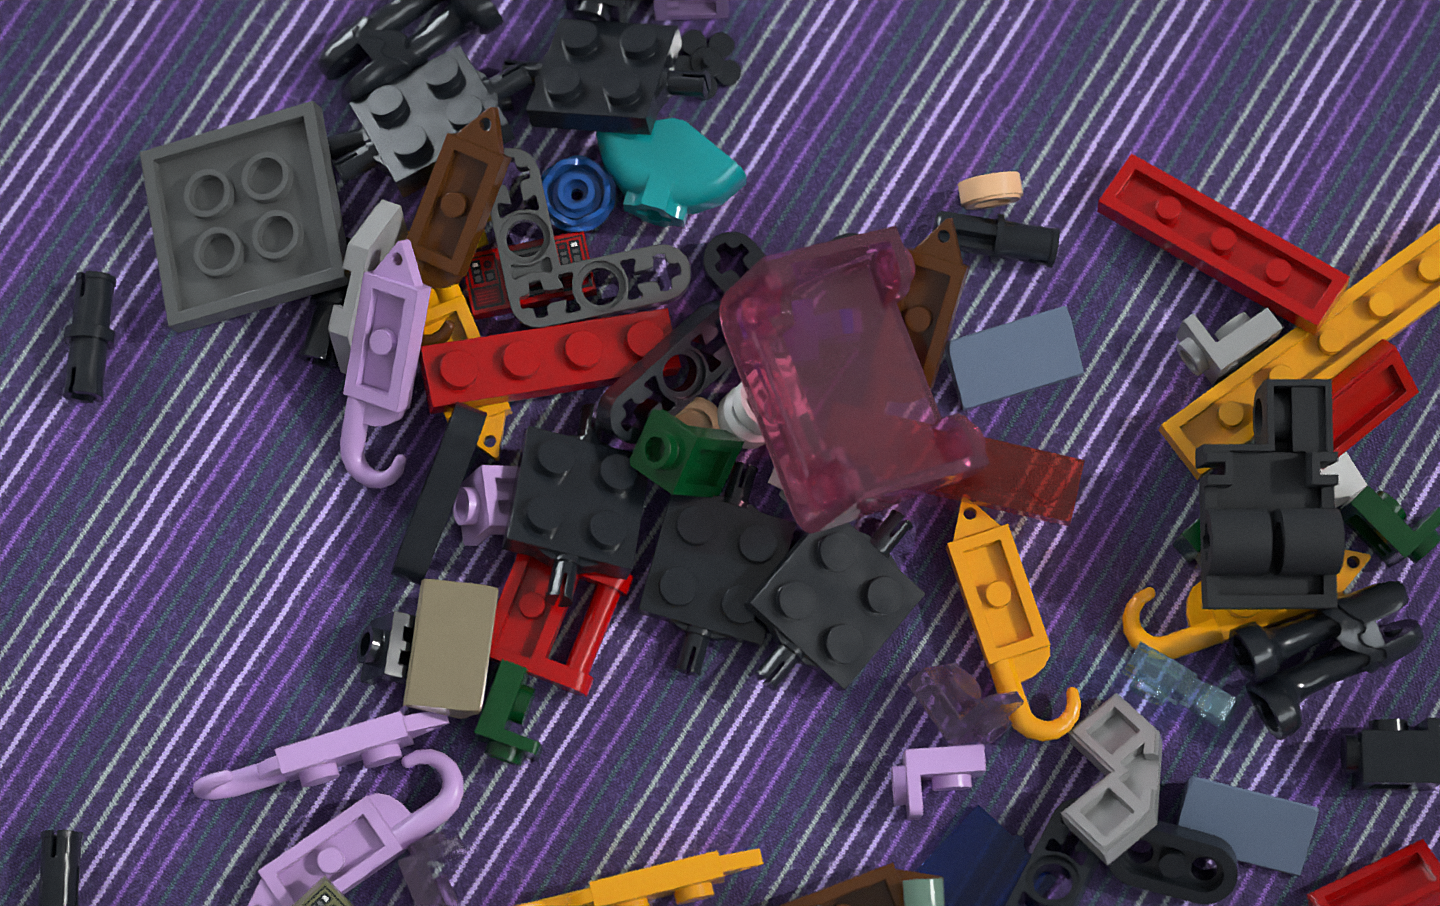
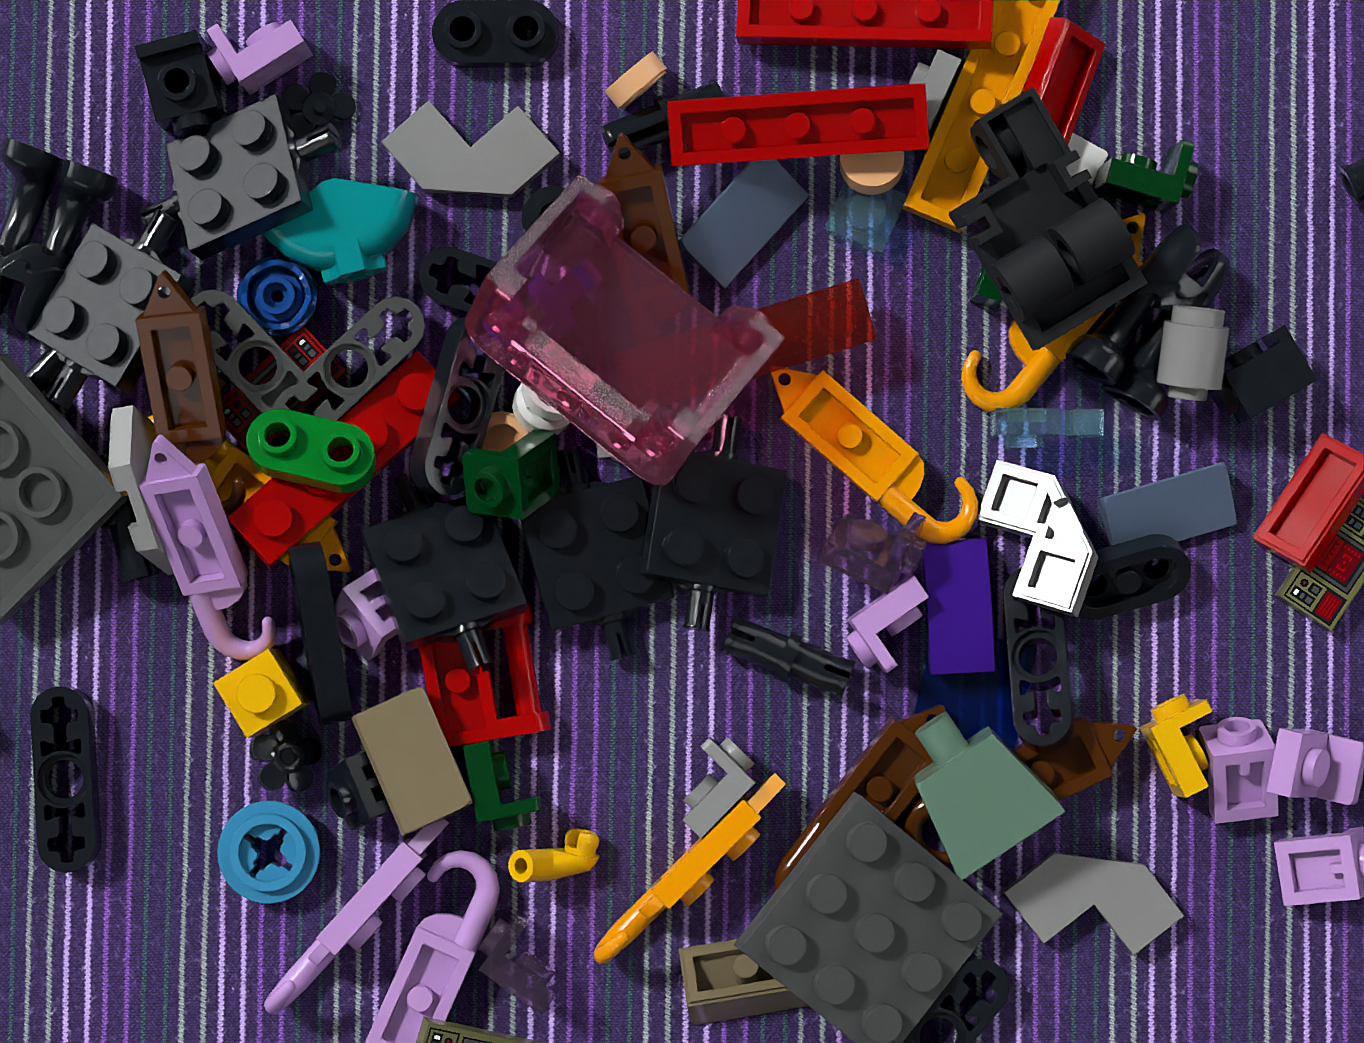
camera: 30 degrees left, 10 degrees up
none -> black beam [30,686,101,873]
none -> yellow brick [213,649,312,738]
none -> dark azure gear [217,800,321,904]
none -> green plate [246,409,376,493]
none -> black plant [249,720,321,793]
none -> light grey tile [381,100,561,198]
none -> black plate [432,0,559,68]
none -> yellow arm [508,828,600,883]
none -> red plate [667,83,930,166]
none -> light grey bracket [683,737,755,838]
none -> black pin [722,615,856,699]
none -> clear light blue plate [823,150,914,256]
none -> light nougat tile [840,151,904,195]
none -> dark purple slope [922,537,995,675]
none -> light grey brick [1157,305,1230,401]

